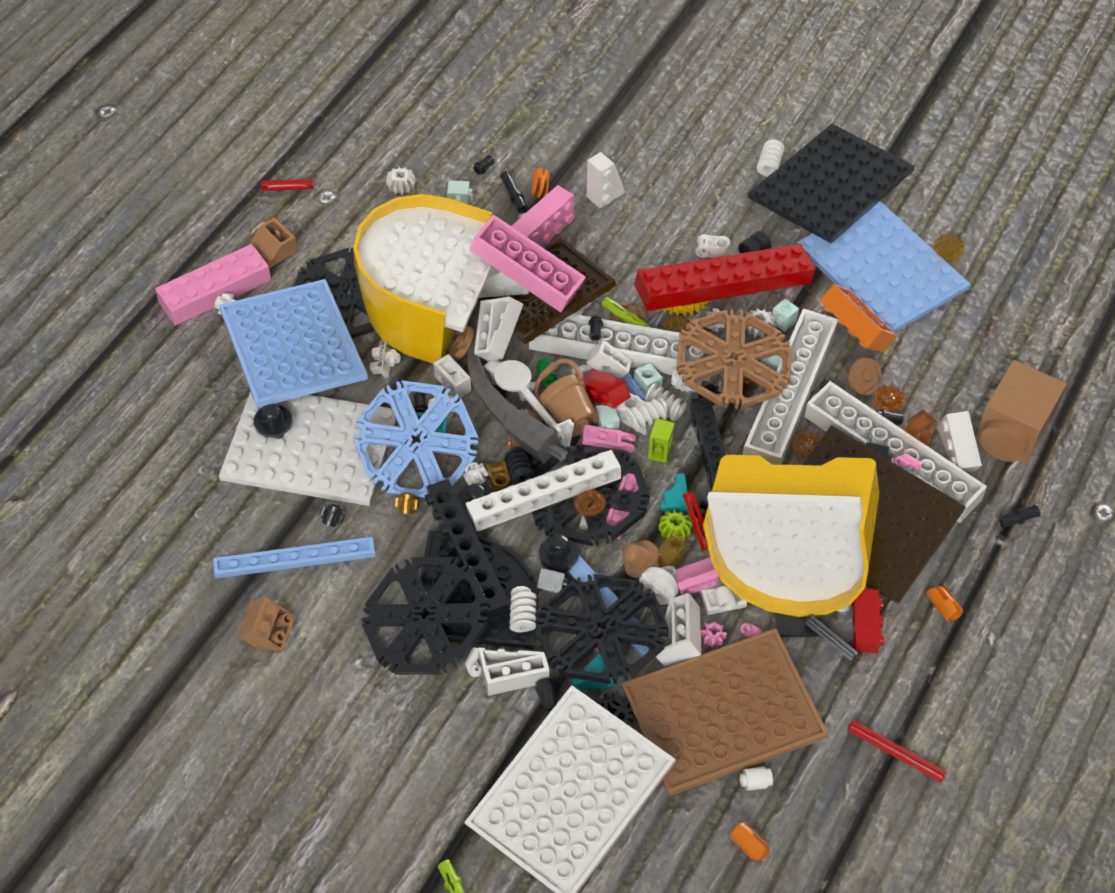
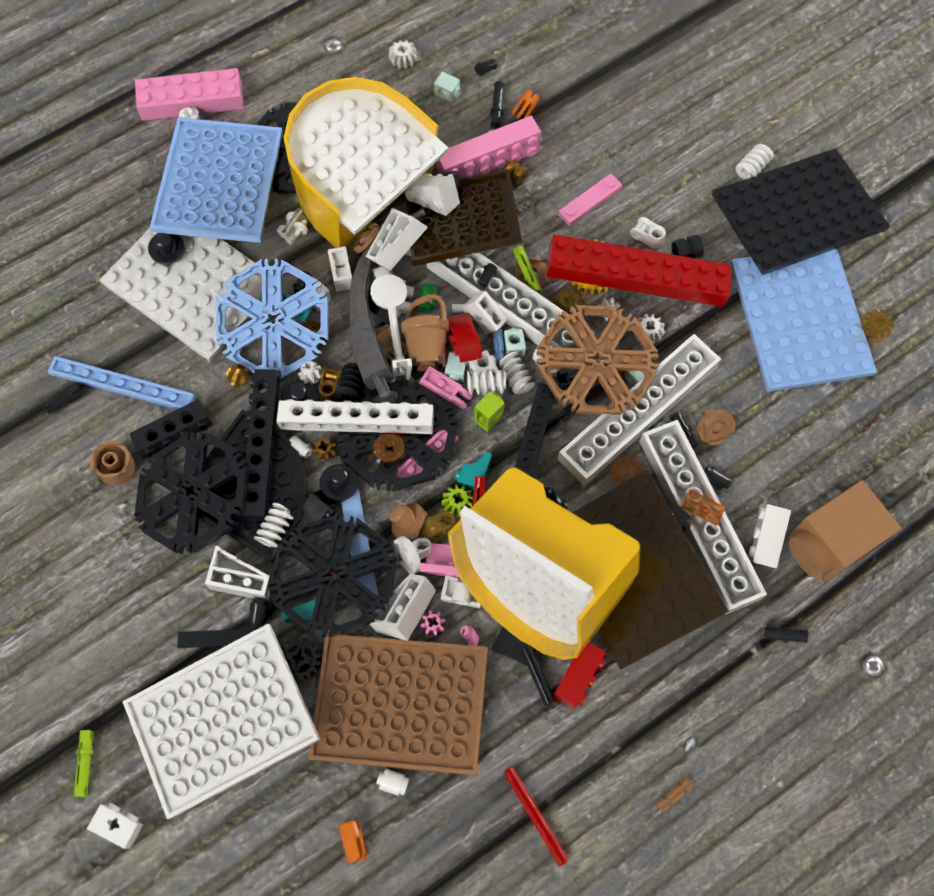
camera: 25 degrees right, 15 degrees up
medium nougat slope [237,596,296,652] -> none
medium nougat slope [249,217,298,269] -> none
red pin [261,178,314,192] -> none
black gear [319,503,345,527] -> none
white arm [465,647,482,677] -> none
bright pink brick [469,215,586,313] -> none
white wedge [586,152,625,208] -> none
light aqua brick [772,299,799,332] -> none
orange brick [820,284,897,352] -> none
clear orange gear [874,384,905,411] -> none
bright pink arm [893,454,923,471] -> none
clear orange brick [904,409,937,446] -> none
orange arm [926,585,963,622] -> none
none -> black pin [42,384,83,414]
none -> medium nougat brick [90,441,136,485]
none -> black brick [129,399,213,460]
none -> black sticker [178,628,258,648]
none -> white pin [289,435,313,458]
none -> pearl gold gear [313,437,337,462]
none -> pearl gold wheel [505,160,529,184]
none -> bright pink plate [558,174,622,226]
none -> medium nougat axle [656,778,693,812]
none -> clear orange tile [681,490,726,526]

